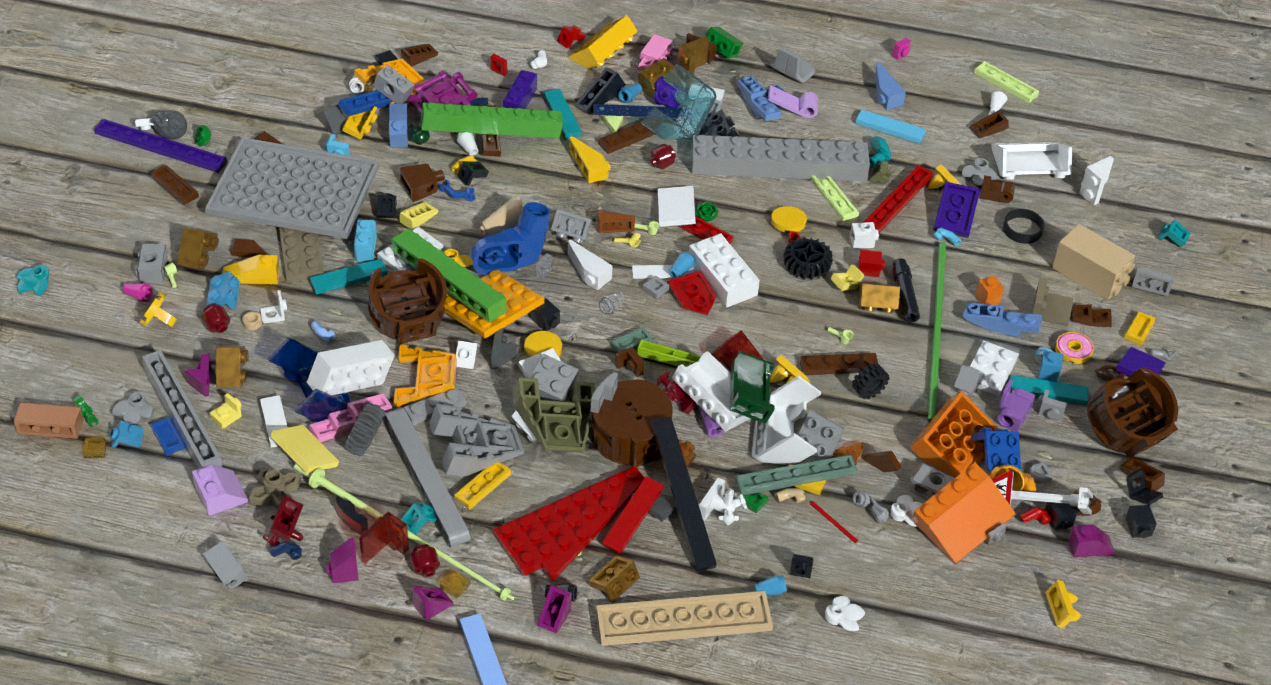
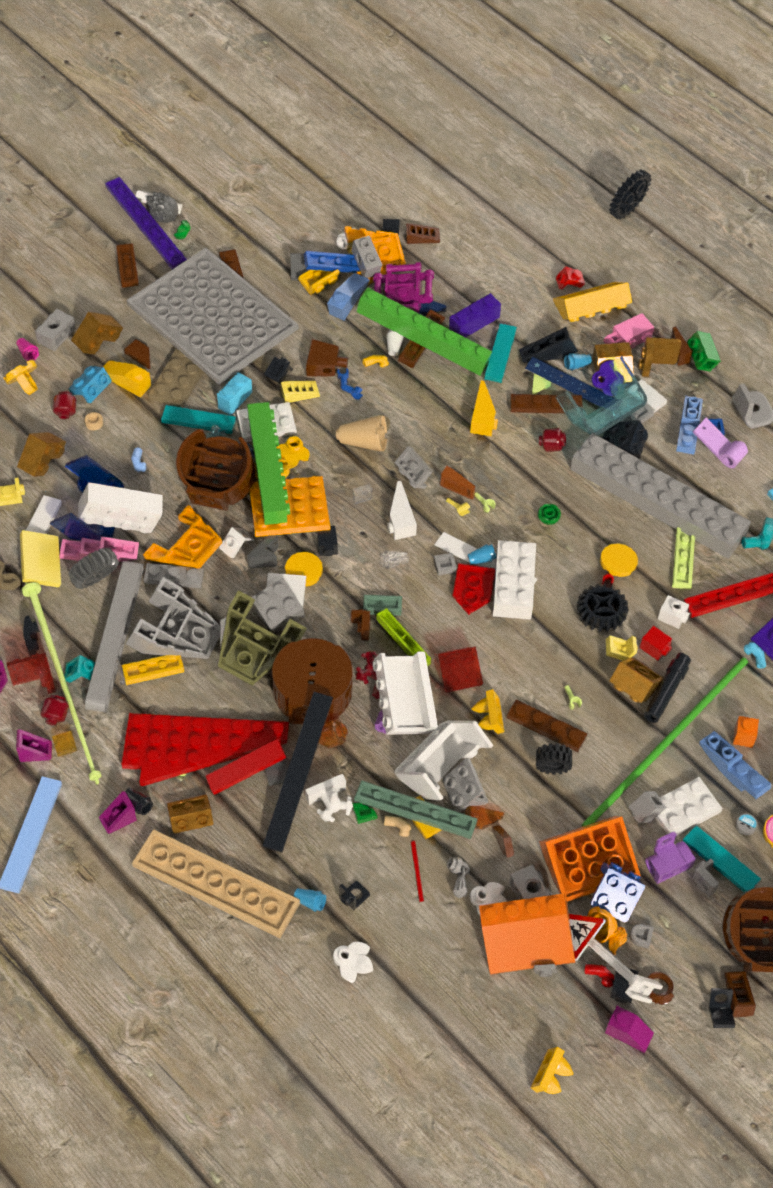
camera: 35 degrees right, 10 degrees up
yellowish green hand [164,263,177,288] -> none
magenta slope [184,354,212,397] -> none
white bracket [260,290,287,324] -> none
medium azure bracket [325,134,350,156] -> none
dark green piece [409,125,430,145] -> none
black bracket [457,161,489,186] -> none
blue piece [470,202,550,275] -> none
red tile [490,54,507,76] -> none
white arm [531,50,547,69] -> none
light grey slope [591,372,618,413] -> none
white tile [658,186,696,227] -> none
red tile [678,216,734,244] -> none
dark green panel [730,351,775,424] -> none
olive tile [869,160,892,184] -> none
dark azure brick [1038,350,1063,382] -> none
black brick [1125,504,1157,538] -> none

